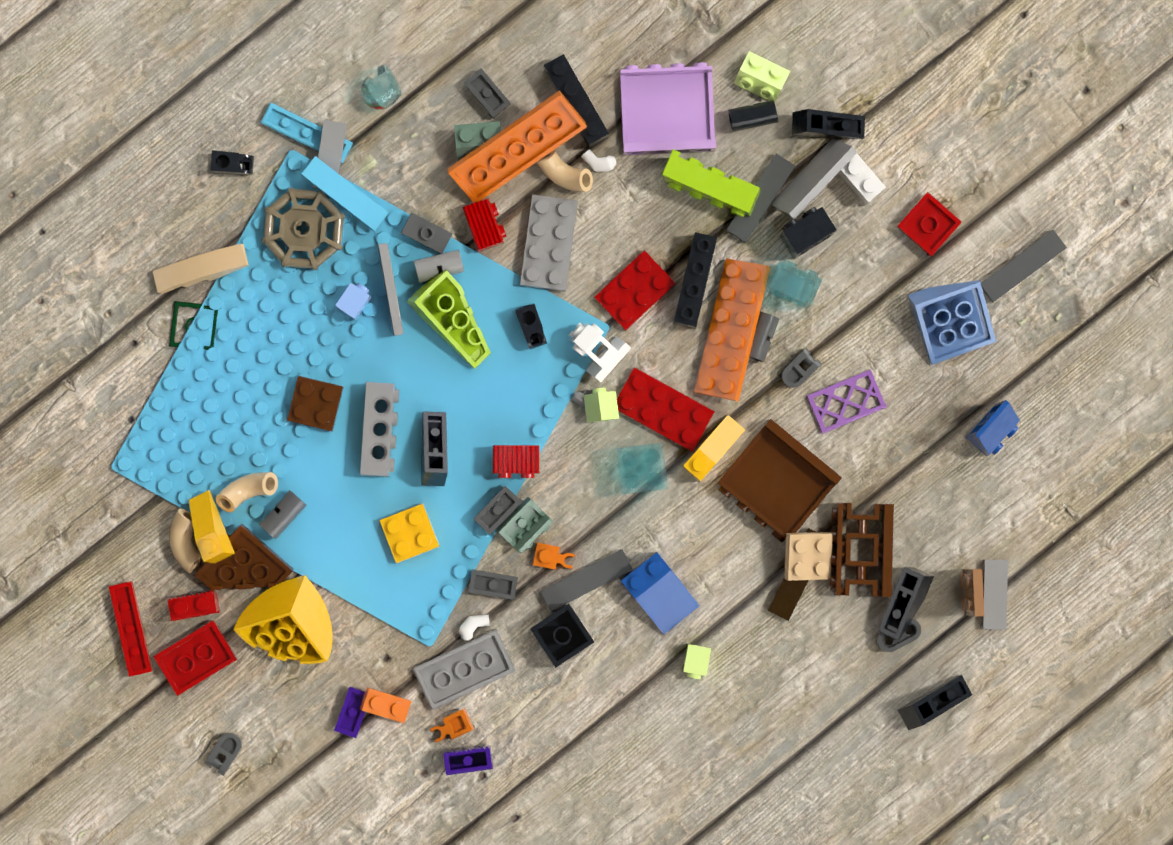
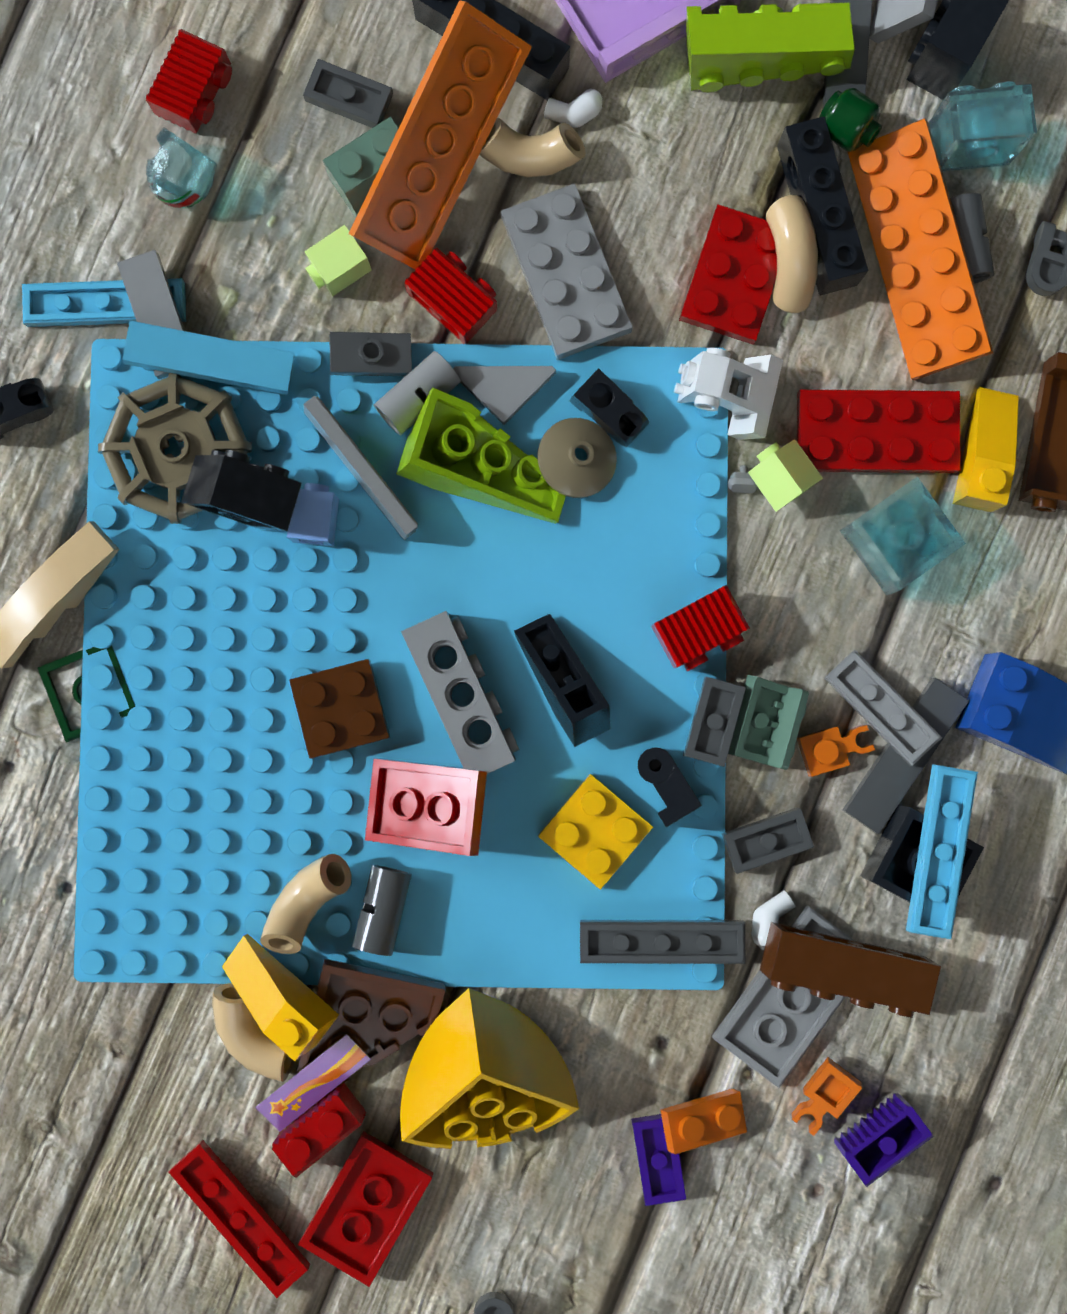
camera: 30 degrees left, 0 degrees up
none -> red brick [146,29,232,134]
none -> black brick [181,449,302,531]
none -> medium lavender sticker [255,1034,371,1132]
none -> yellowish green brick [304,225,372,297]
none -> plate [365,759,487,856]
none -> light grey tile [453,366,556,425]
none -> dark tan dish [537,418,617,498]
none -> dark grey tile [580,920,746,964]
none -> black leg [637,748,702,828]
none -> reddish brown brick [760,922,941,1018]
none -> tan cylinder [766,195,818,313]
none -> dark green head [820,88,882,152]
none -> light grey tile [824,650,942,766]
none -> medium azure tile [906,764,978,939]

